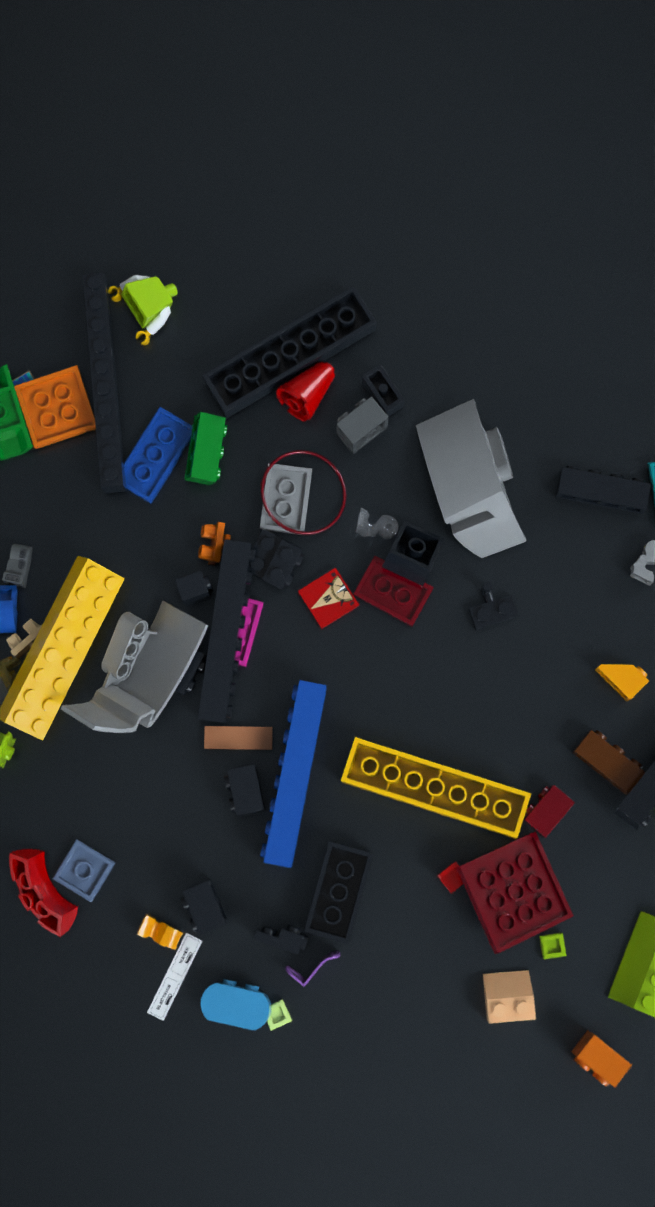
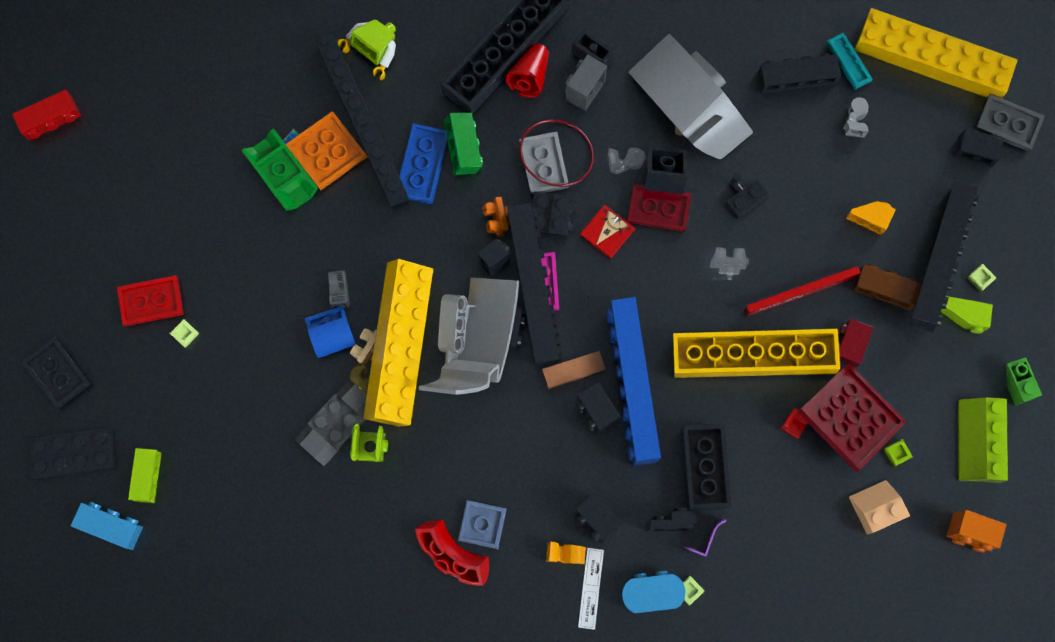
camera: 20 degrees left, 5 degrees down
none -> clear hips [710,248,749,280]
none -> red tile [744,266,861,317]

